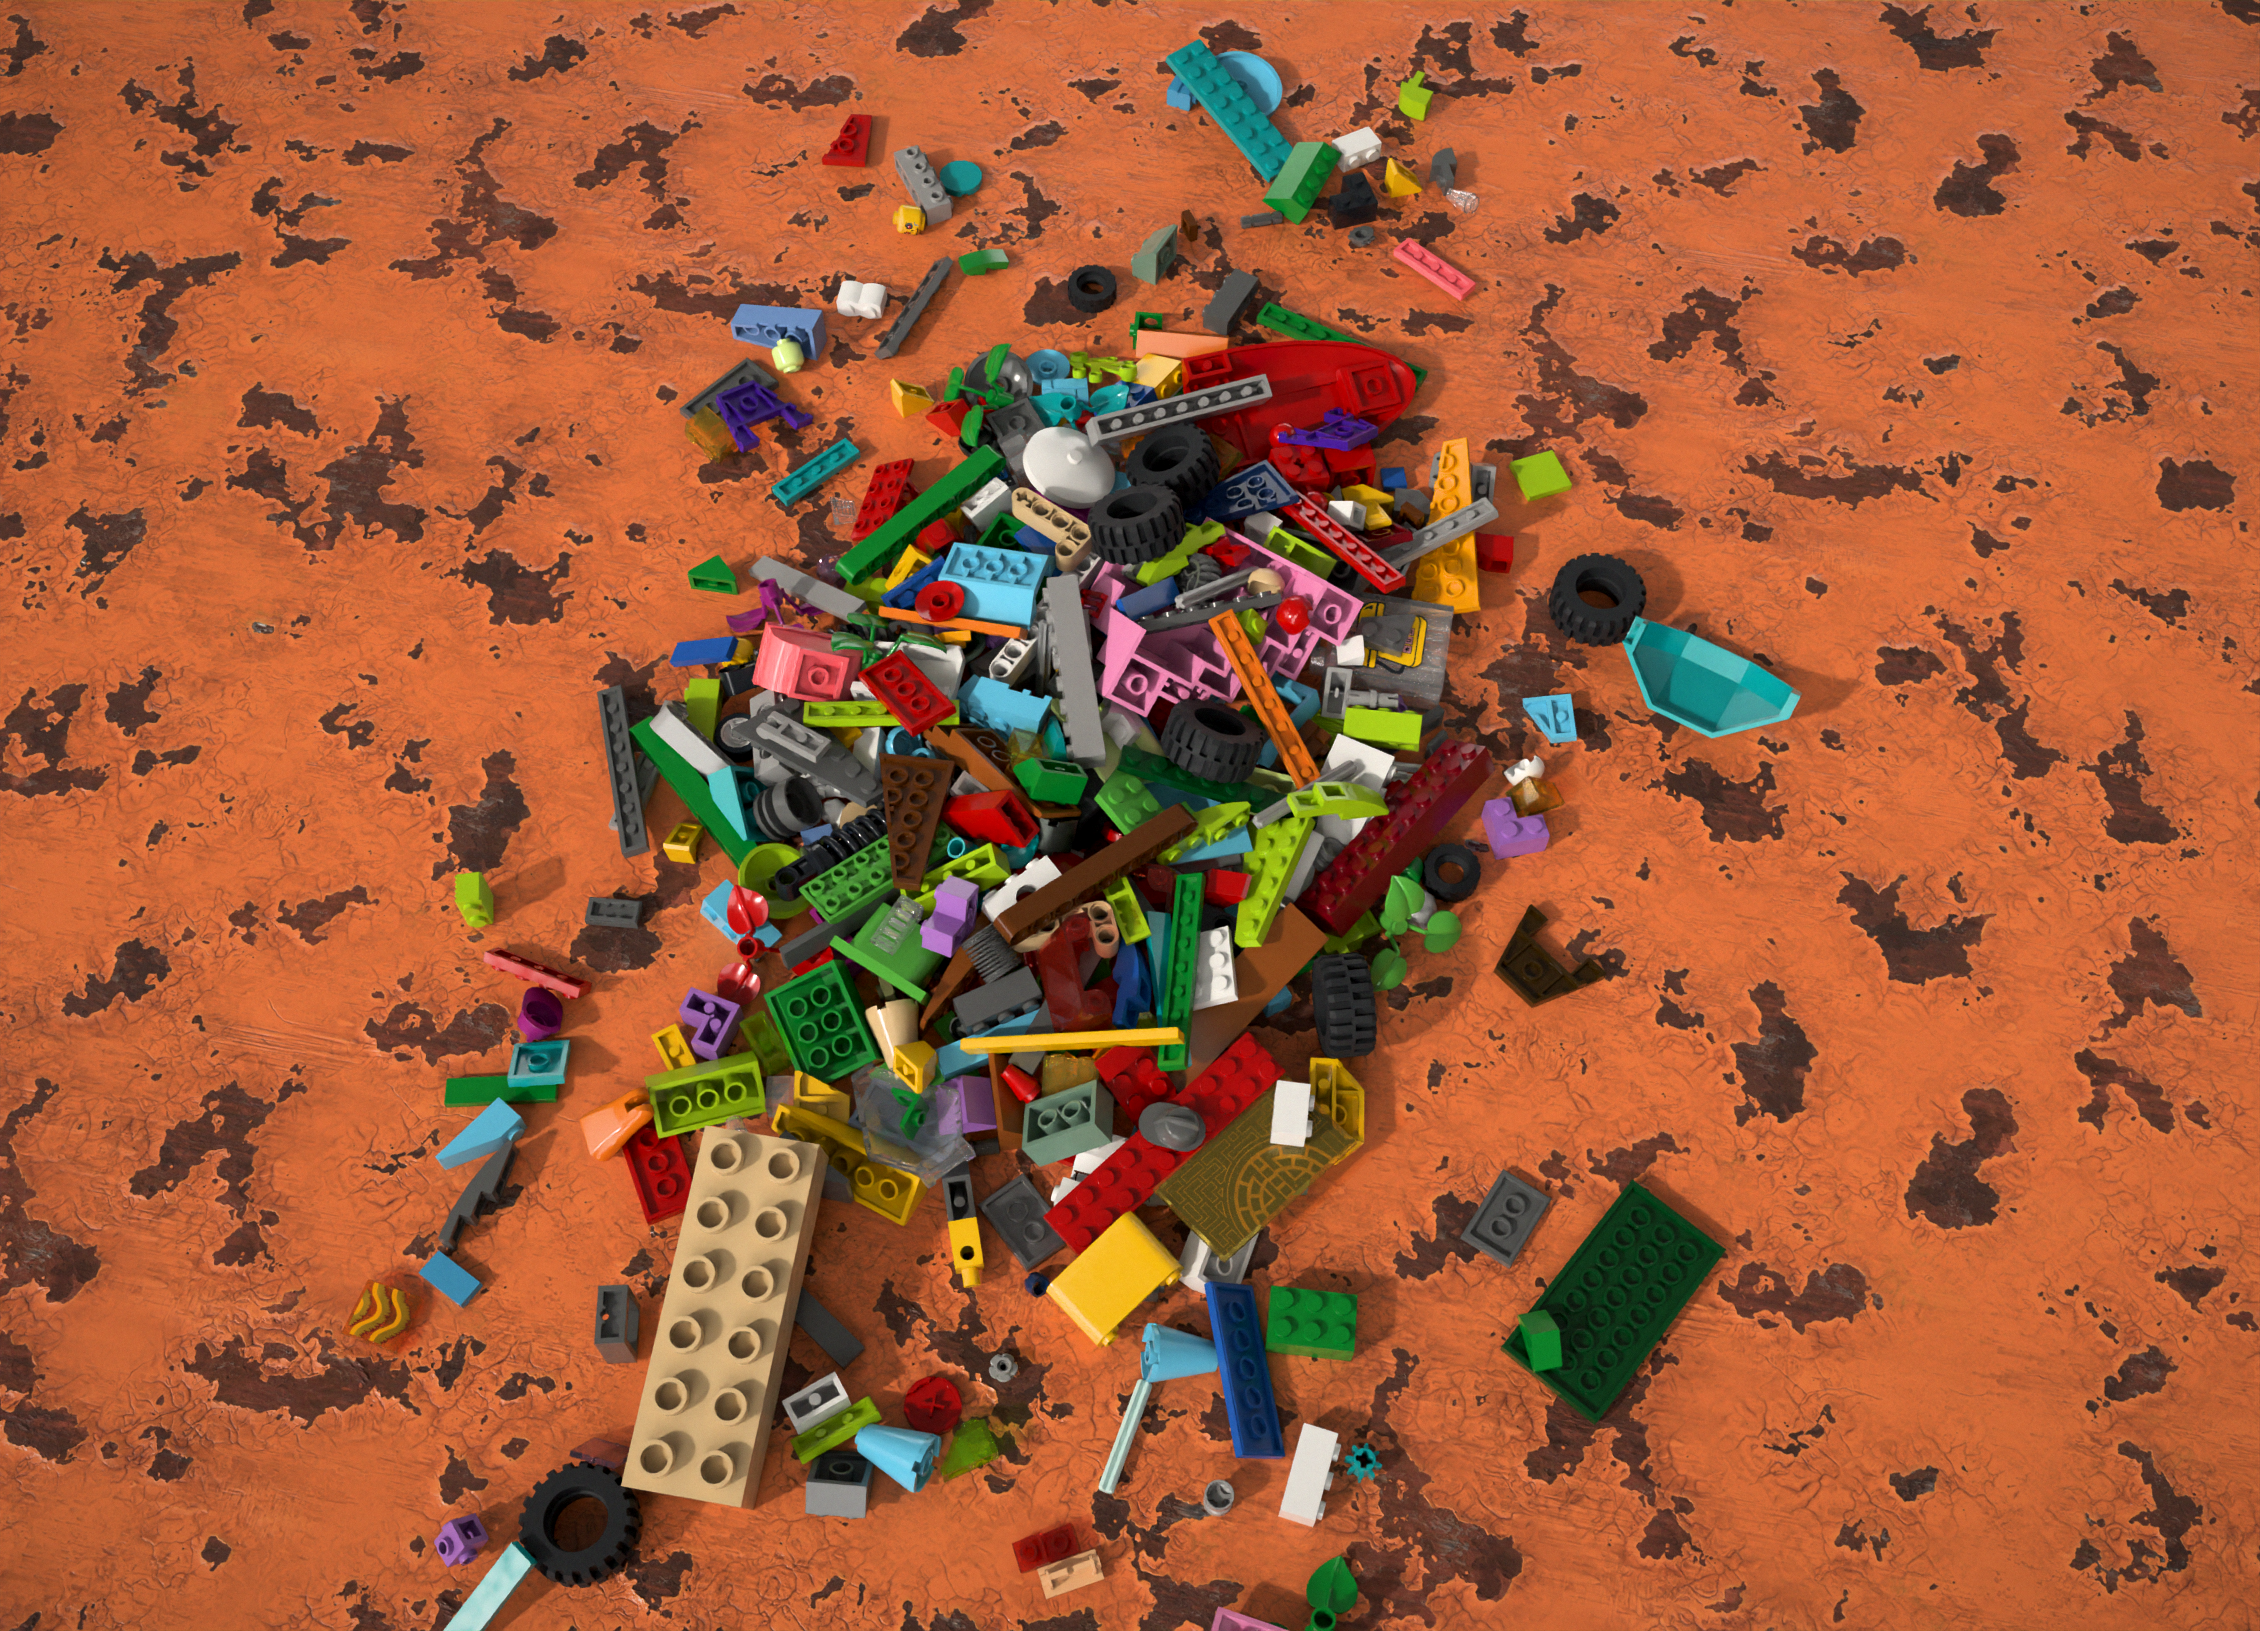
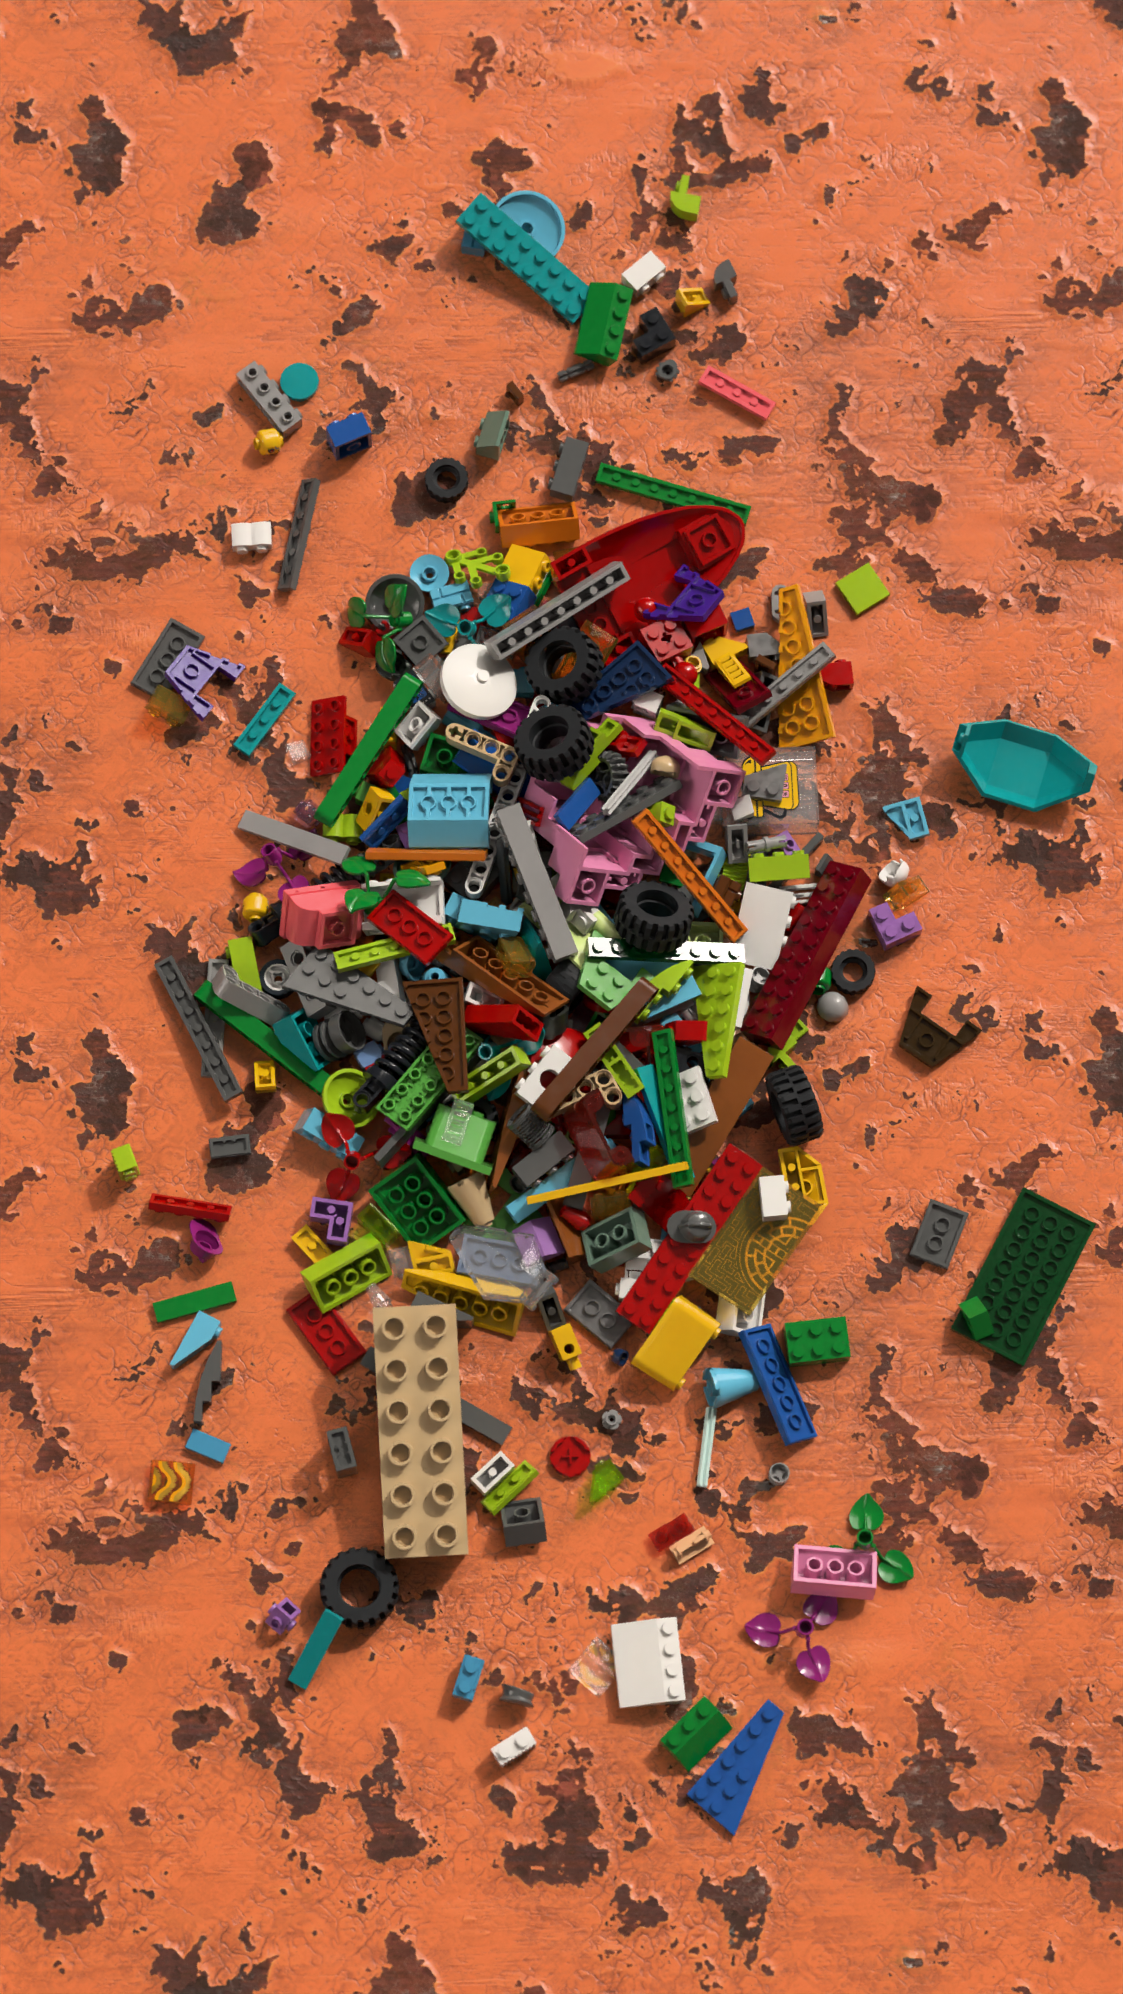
camera: 15 degrees left, 15 degrees up
teal plate [507,1040,571,1087] -> none
piece [569,1437,630,1469] -> none
orange piece [580,1087,655,1162] -> none
blue tile [670,636,739,667] -> none
green slope [687,555,739,595] -> none
medium blue wedge [730,304,827,361] -> none
light grey plate [756,711,831,763] -> none
yellowish green head [772,338,805,374] -> none
red wing [822,114,873,167] -> none
medium azure cone [855,1423,942,1493] -> none
yellow slope [890,378,934,418] -> none
green bracket [891,1087,929,1140] -> none
yellow slope [893,1041,938,1094] -> none
red dish [915,580,965,623] -> none
medium lavender brick [920,875,979,958] -> none
green slope [958,249,1009,276] -> none
green slope [1013,757,1088,805] -> none
light grey axle [1252,760,1357,829] -> none
red hair [1276,594,1313,635] -> none
white brick [1278,1423,1341,1527] -> none
lime slope [1286,782,1389,820] -> none
white brick [1327,501,1367,531] -> none
teal gear [1344,1443,1382,1483] -> none
bright green plant [1370,875,1462,992] -> none
clear cone [1446,188,1480,214] -> none
black tyre [1548,553,1647,647] -> none
none -> blue brick [326,412,372,461]

